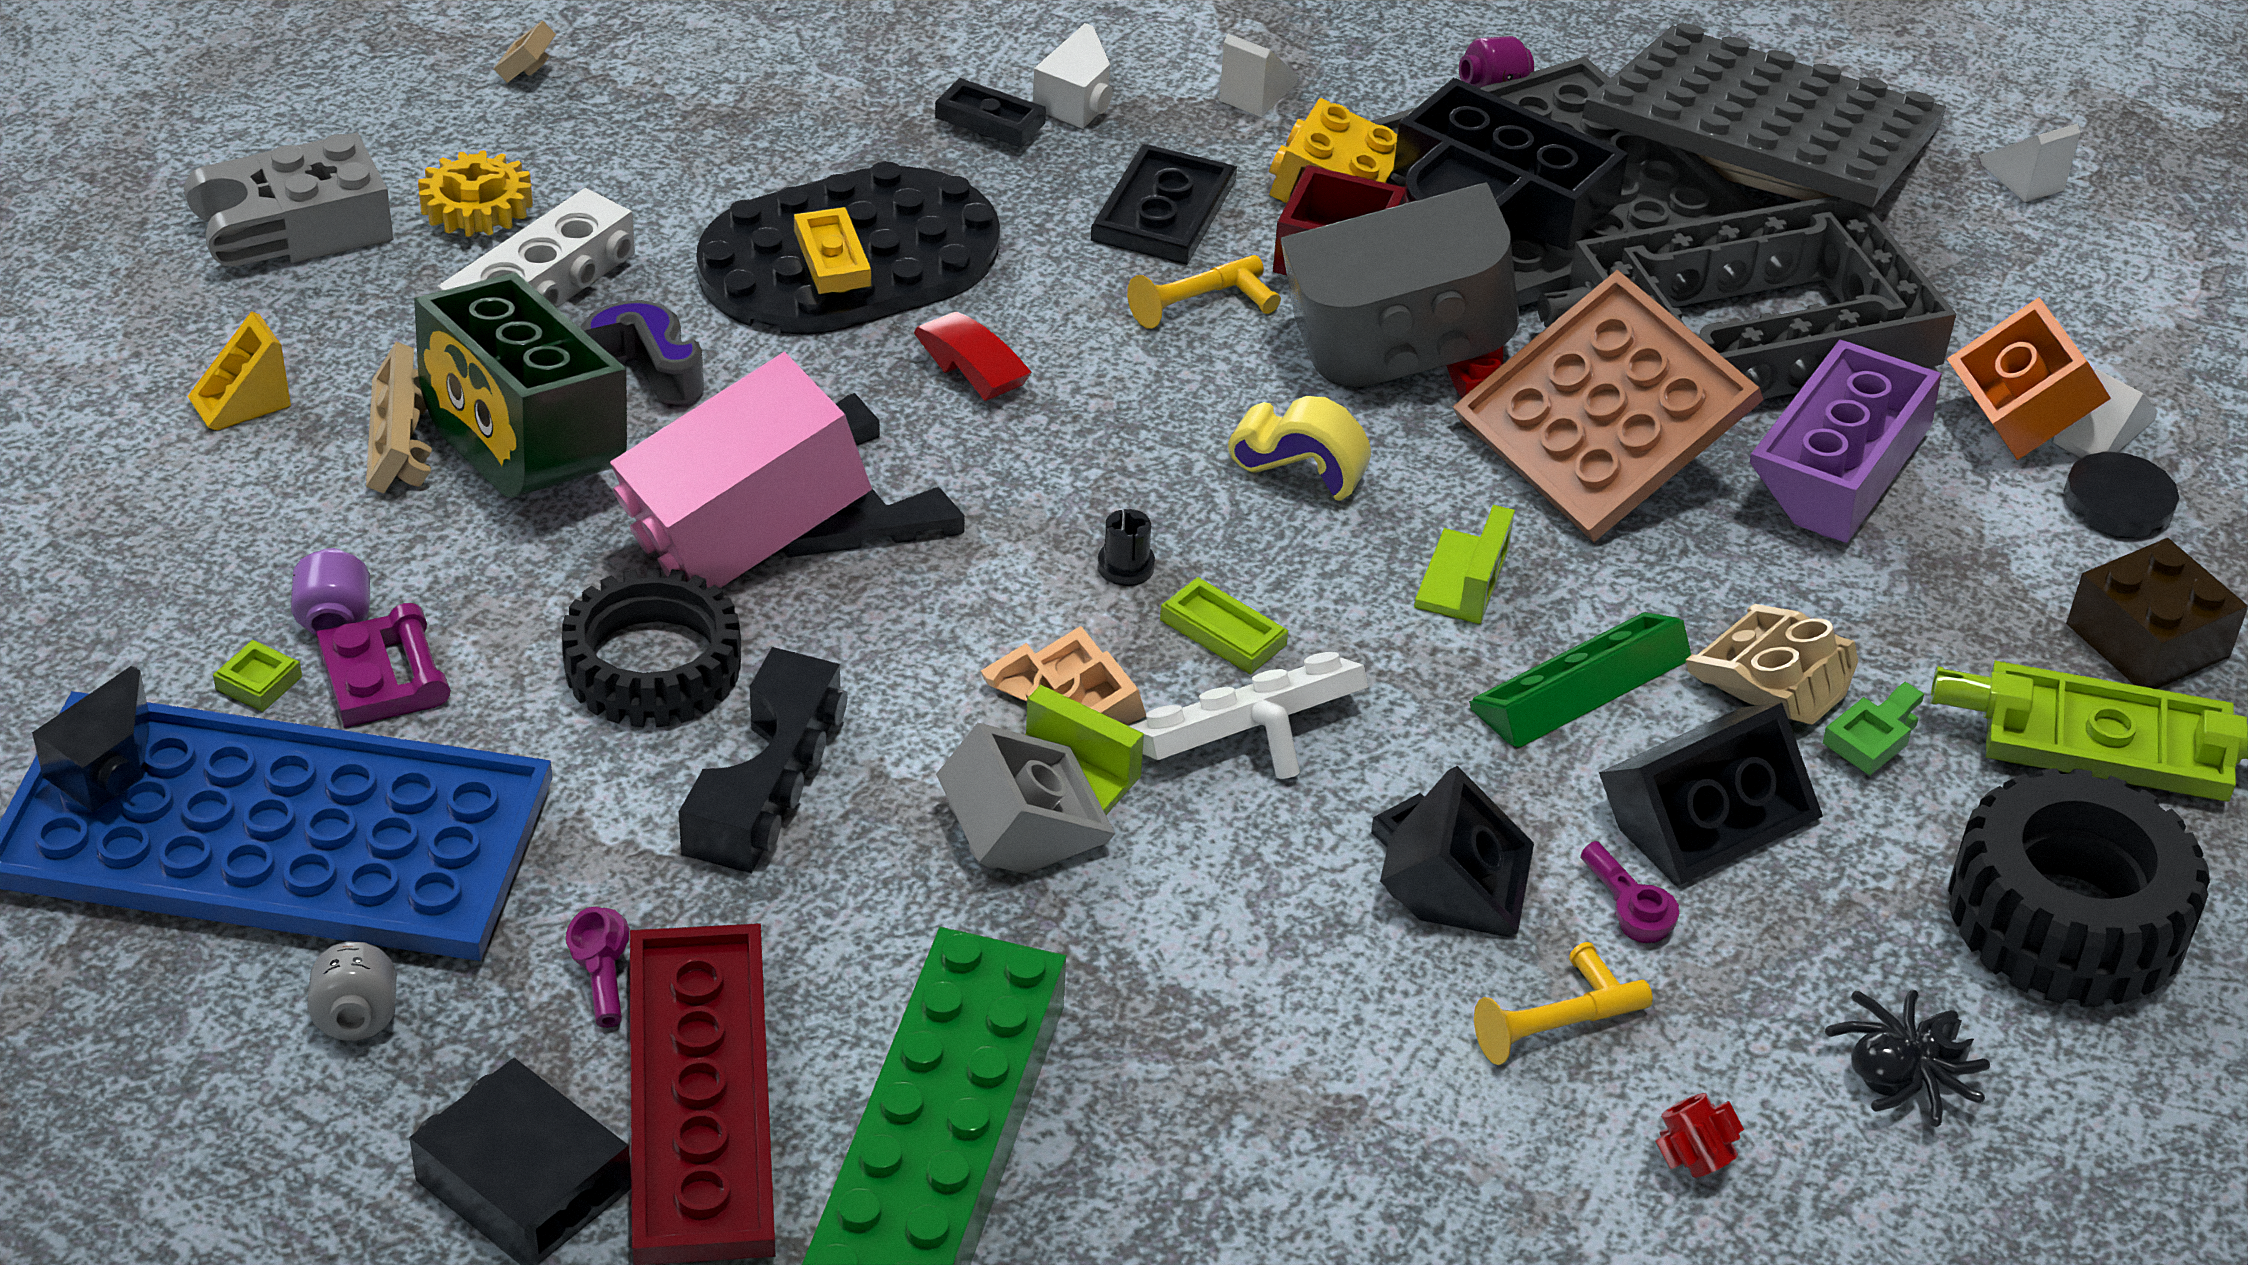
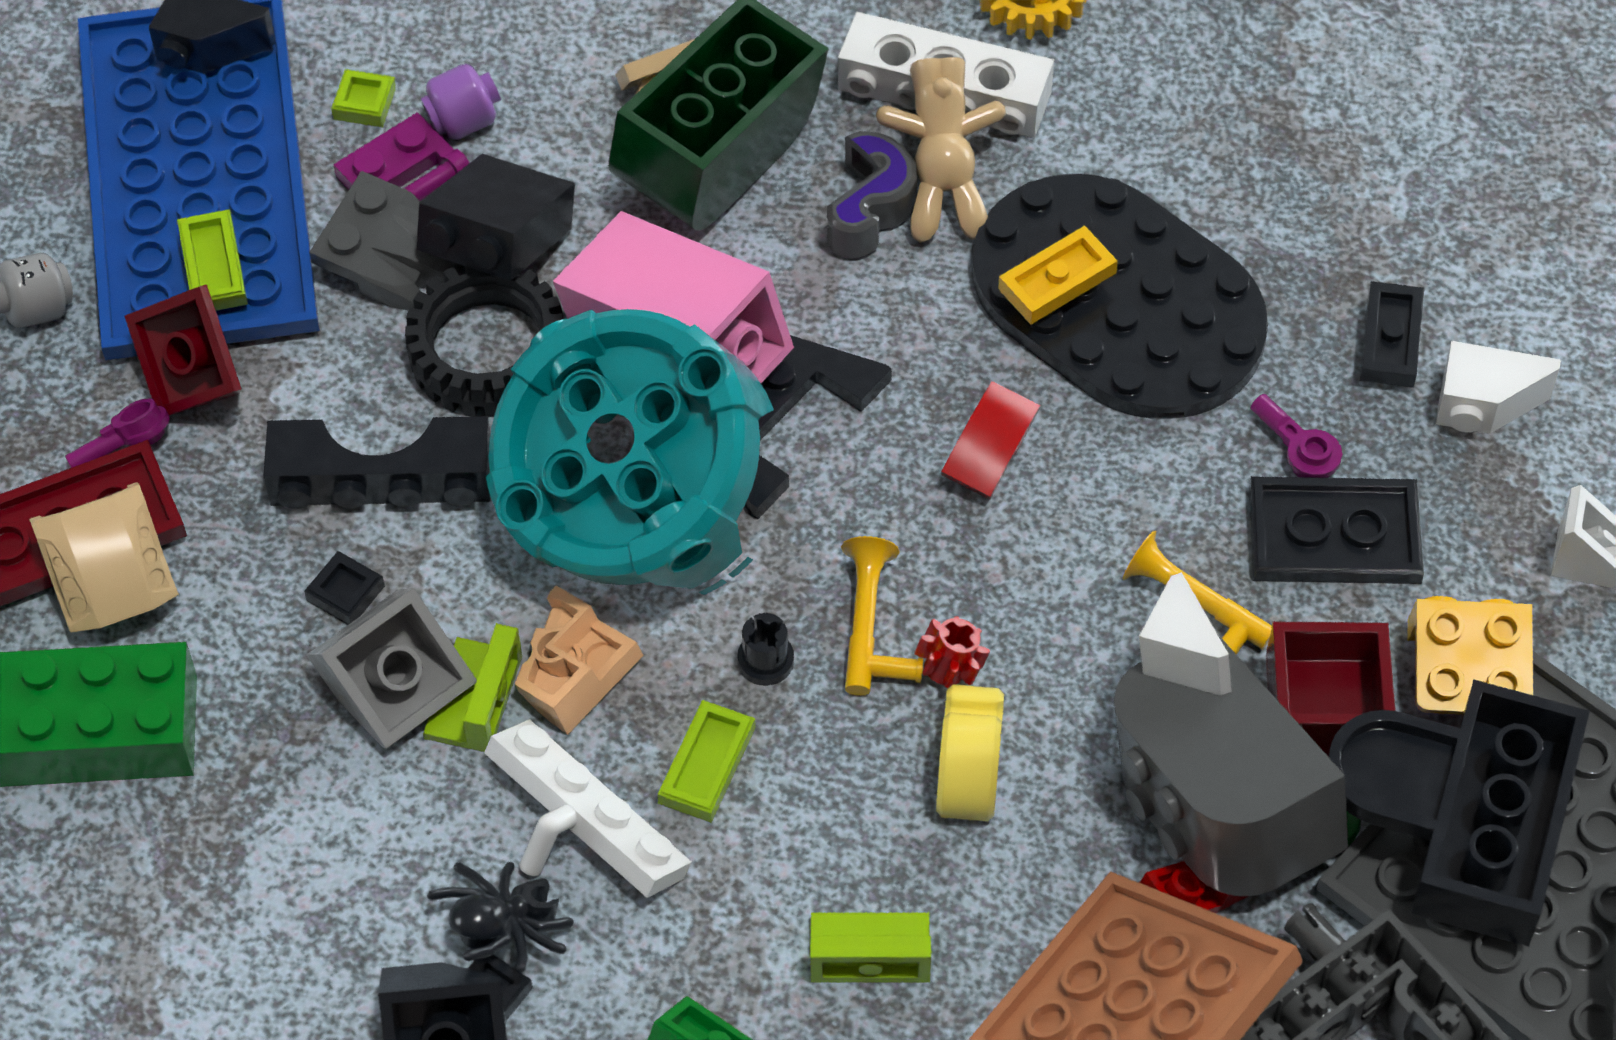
camera: 75 degrees right, 15 degrees up
none -> tan slope [29,482,179,633]
none -> dark red slope [124,285,242,416]
none -> lime tile [177,209,248,310]
none -> black tile [304,551,385,625]
none -> dark grey plate [309,171,454,310]
none -> black brick [417,153,575,281]
none -> black animal [427,862,574,973]
none -> teal piece [486,309,774,595]
none -> yellow piece [841,536,923,696]
none -> tan animal [876,57,1006,242]
none -> red gear [914,616,990,688]
none -> white slope [1139,572,1232,696]
none -> magenta plate [1250,393,1343,478]

